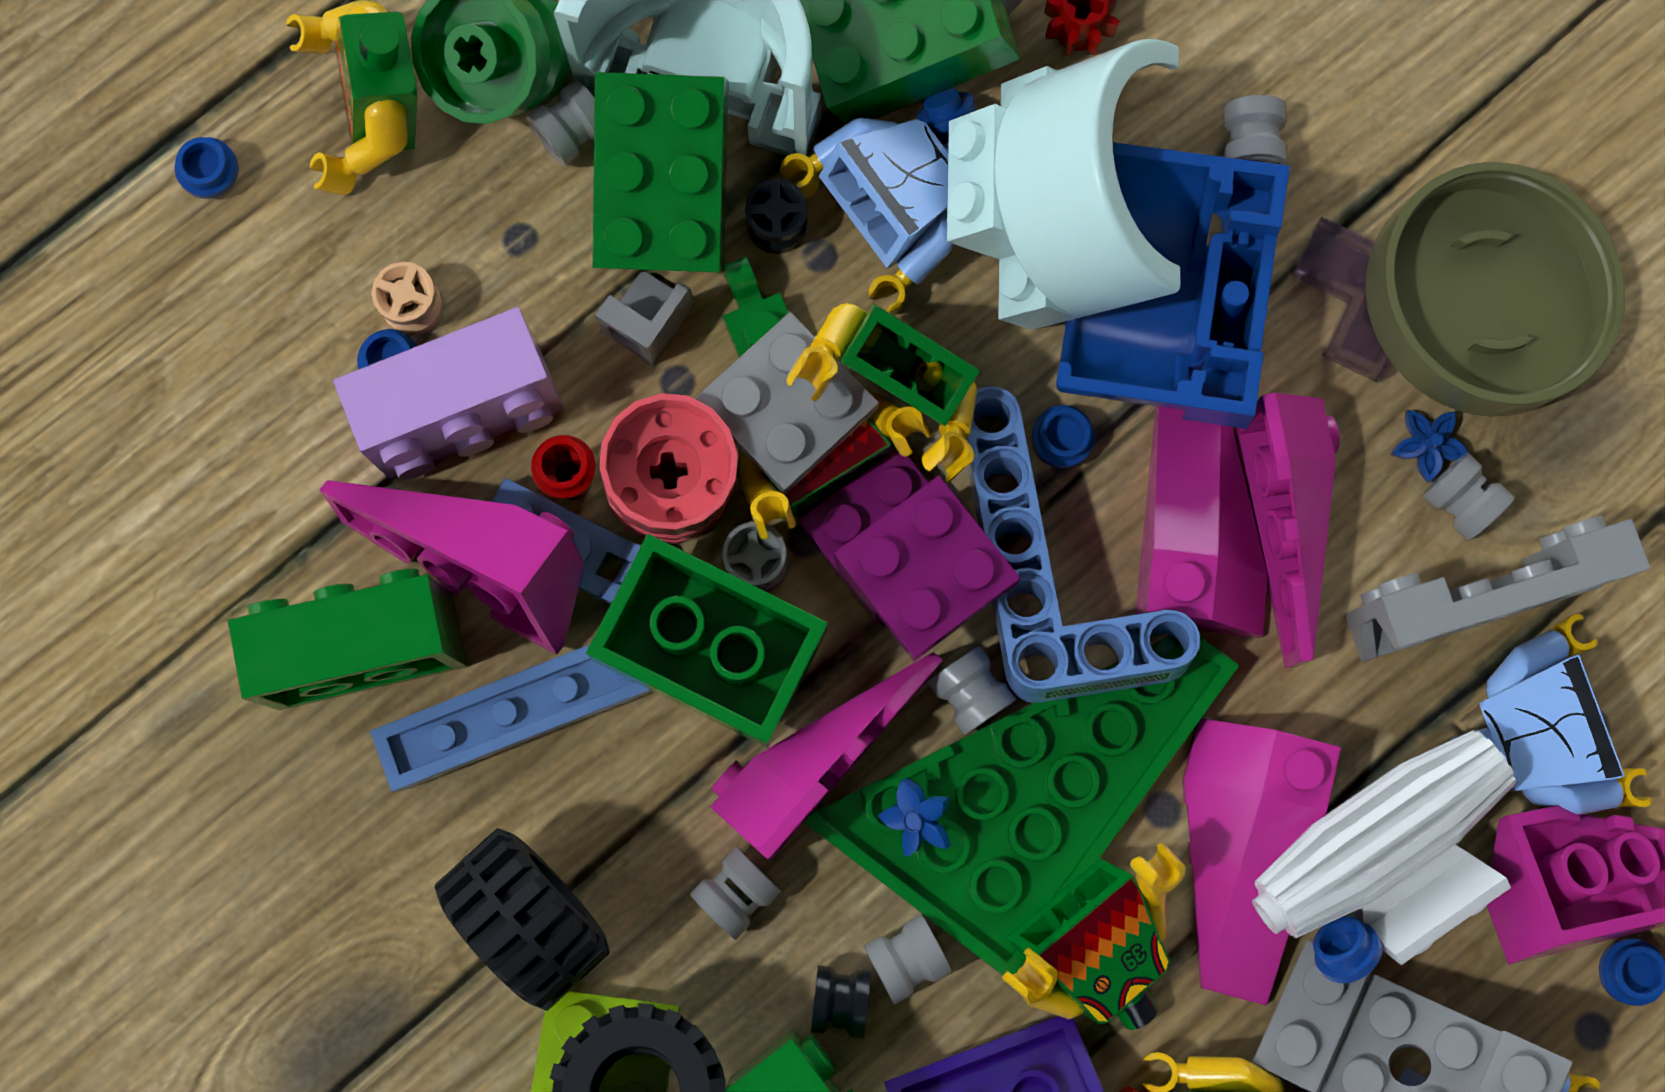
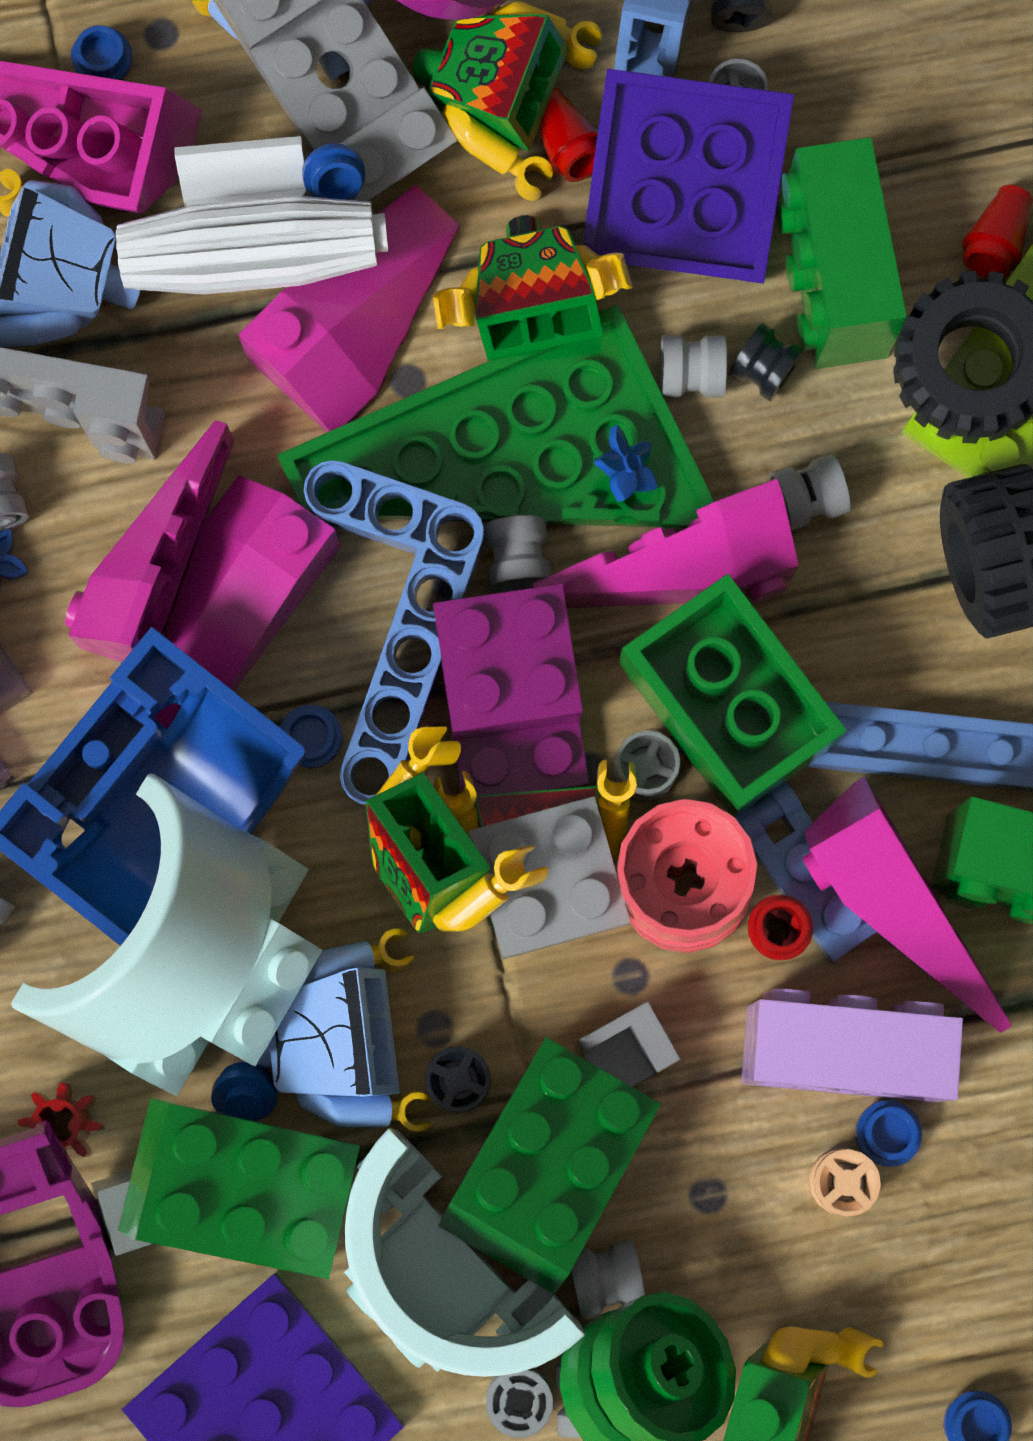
camera: 150 degrees left, 0 degrees up
green plate [722,256,789,358] -> none

